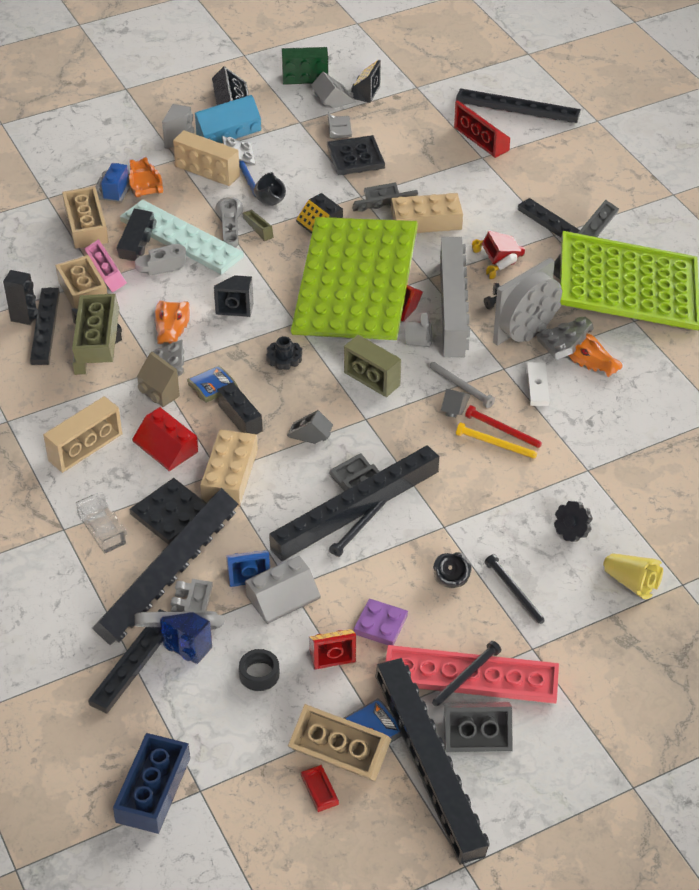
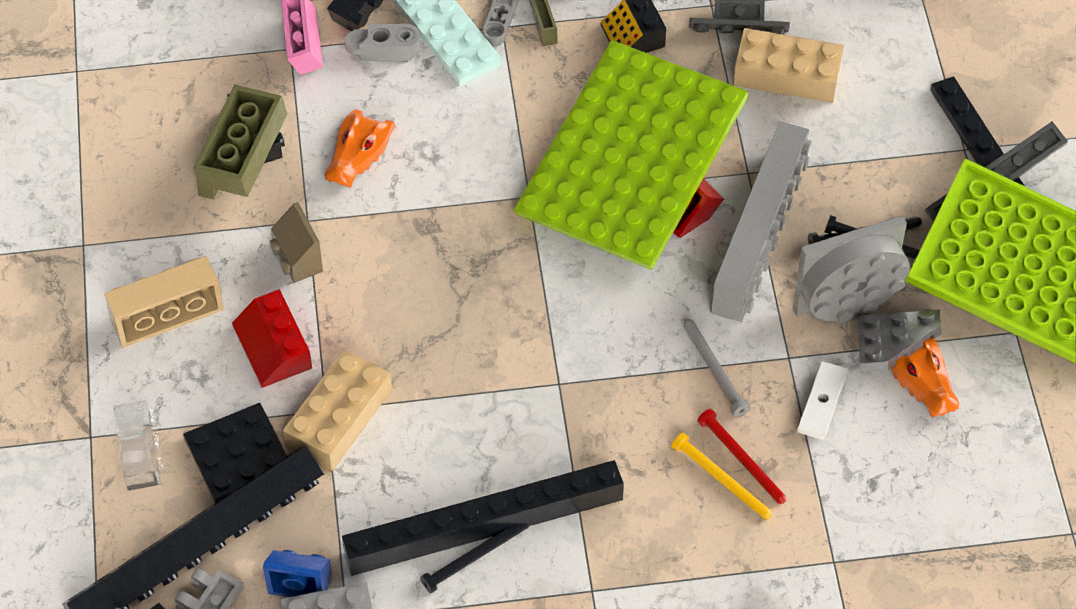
camera: 20 degrees right, 10 degrees up
black brick [3,270,38,325] -> none
black plate [30,287,60,365] -> none
tan brick [55,255,107,309] -> none
light grey hinge [152,340,184,376] -> none
slope [187,365,238,403] -> none
black slope [214,275,254,317] -> none
black brick [217,382,263,434] -> none
black plant [266,336,302,370] -> none
dark grey slope [287,410,333,444] -> none
dark grey slope [329,453,380,491] -> none
olive brick [344,335,401,398] -> none
light grey piece [405,313,432,347] -> none
dark grey slope [441,389,471,418] -> none
torso [472,231,525,279] -> none

